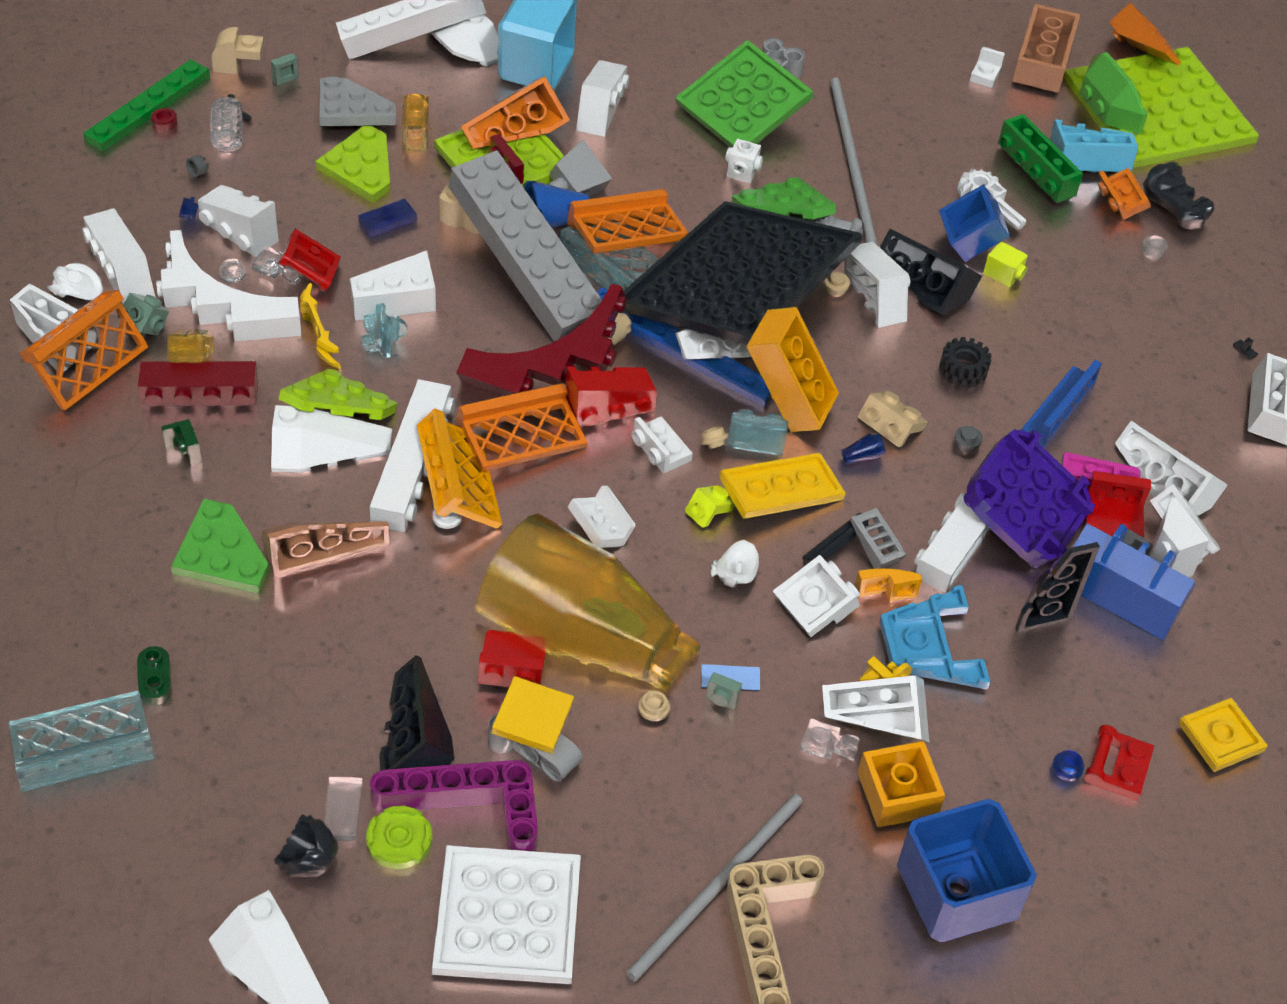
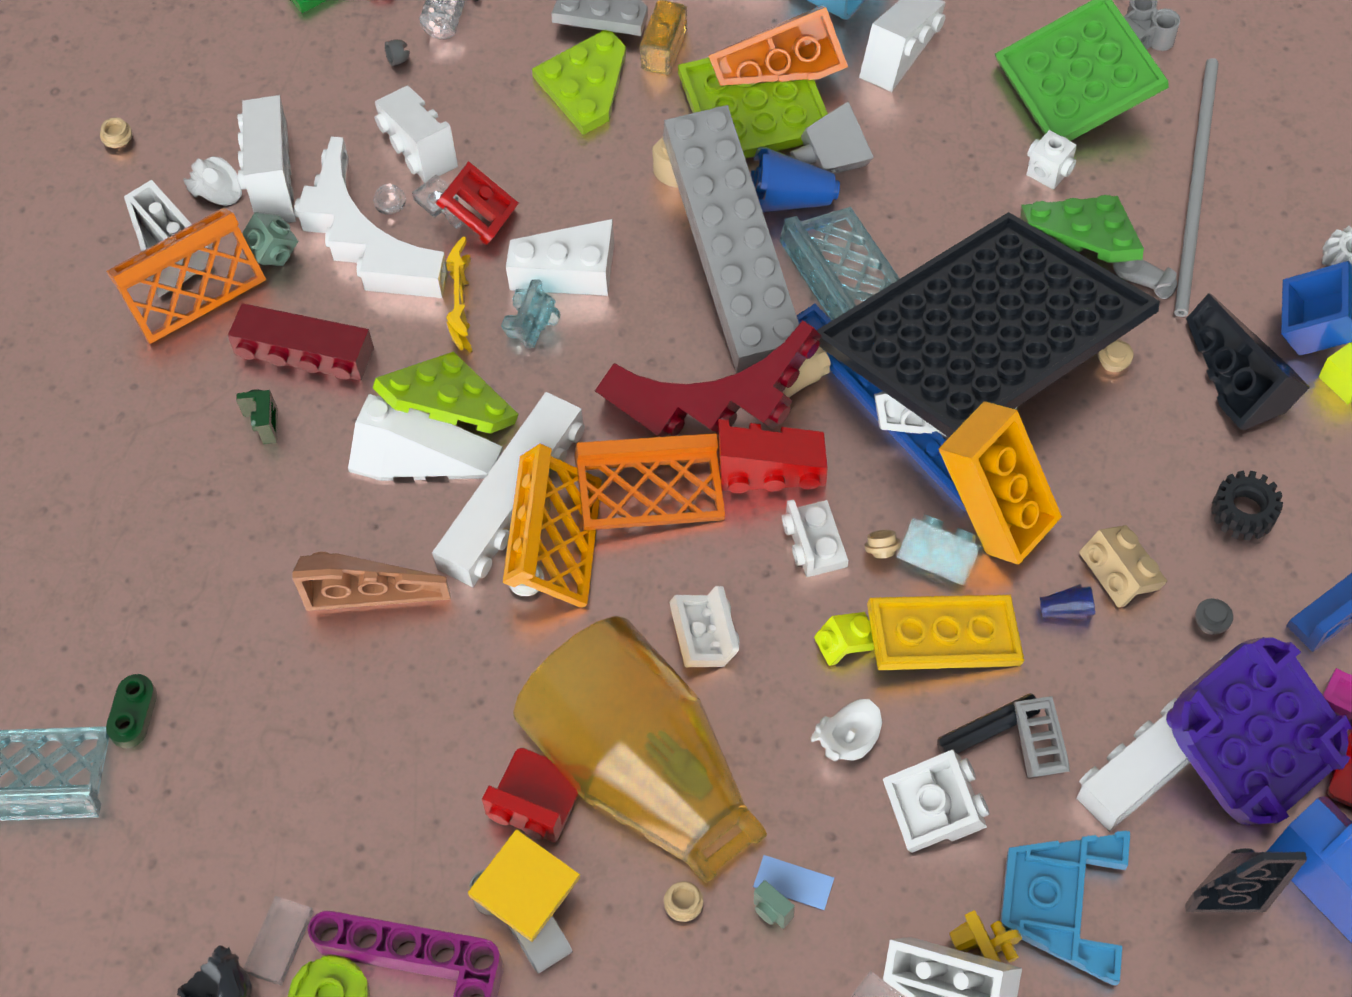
camera: 25 degrees right, 10 degrees up
clear yellow brick [168,329,215,363] -> none
bright green plate [171,499,270,594] -> none
clear blue plate [178,196,198,223] -> none
clear blue plate [358,198,417,238] -> none
black wedge [379,655,455,771] -> none
dark red plate [488,134,524,184] -> none
orange fence [567,189,688,254] -> none
white wedge [844,242,910,328] -> none
light orange slope [855,568,922,602] -> none

